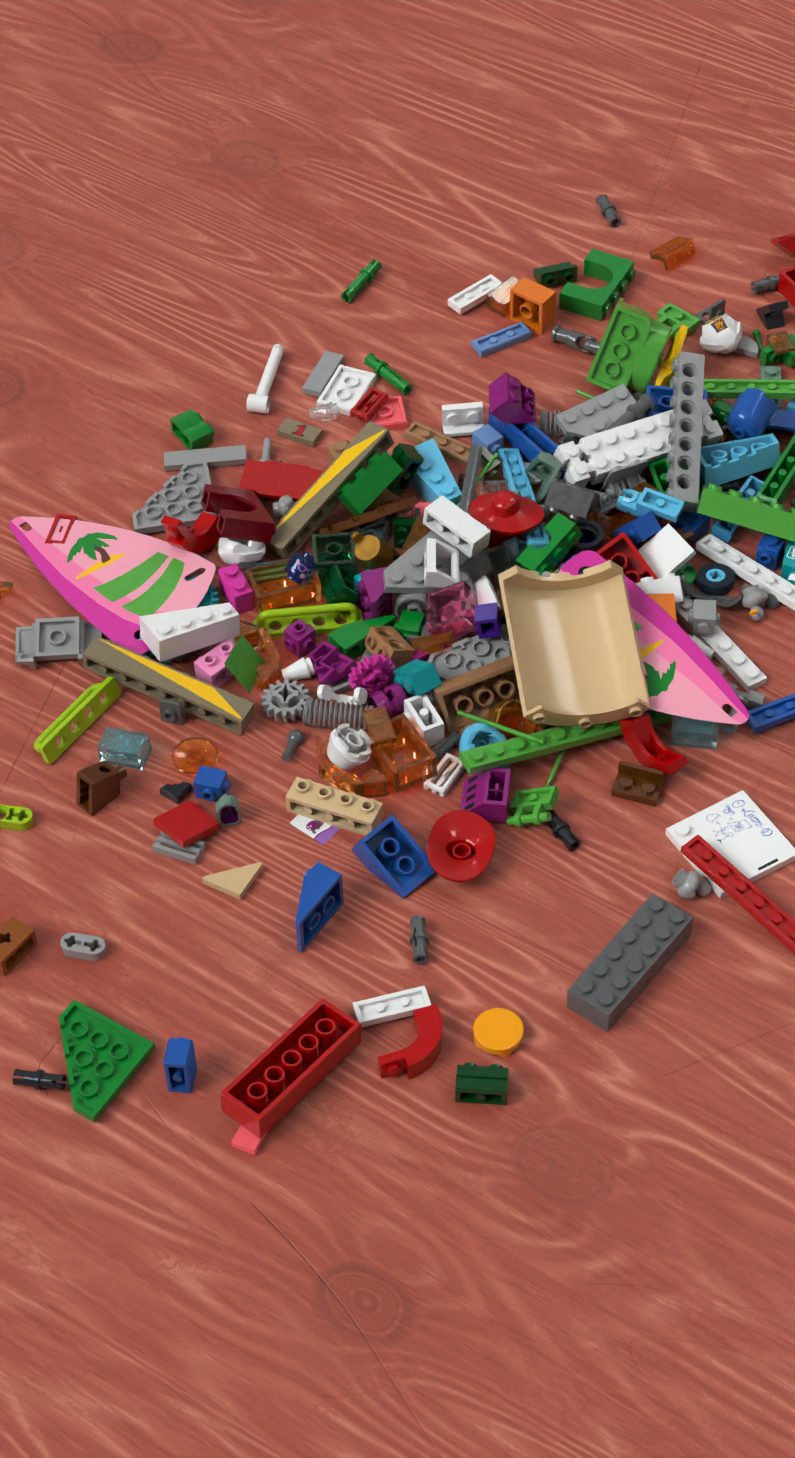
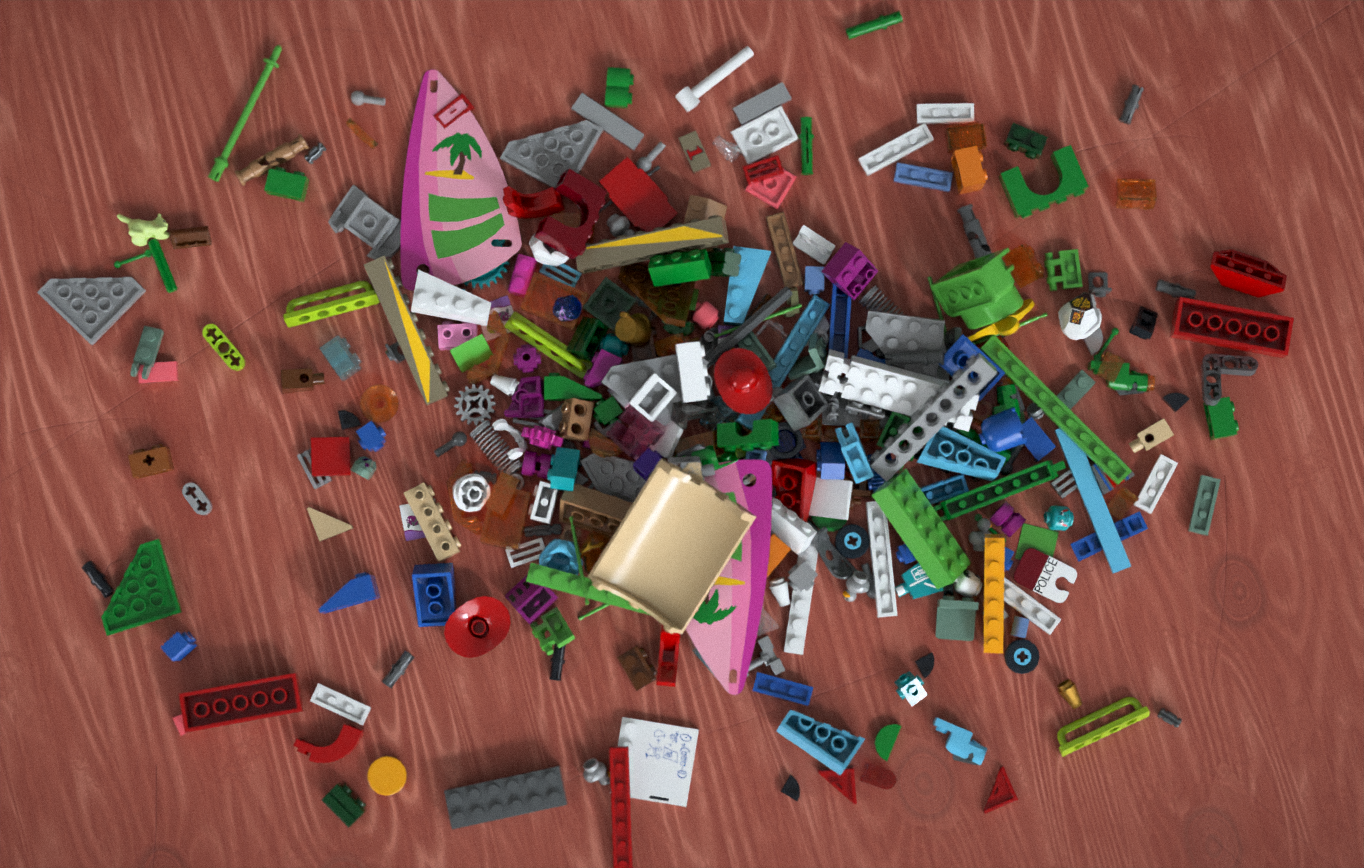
camera: 40 degrees right, 35 degrees up
none -> white plate [858,123,934,176]

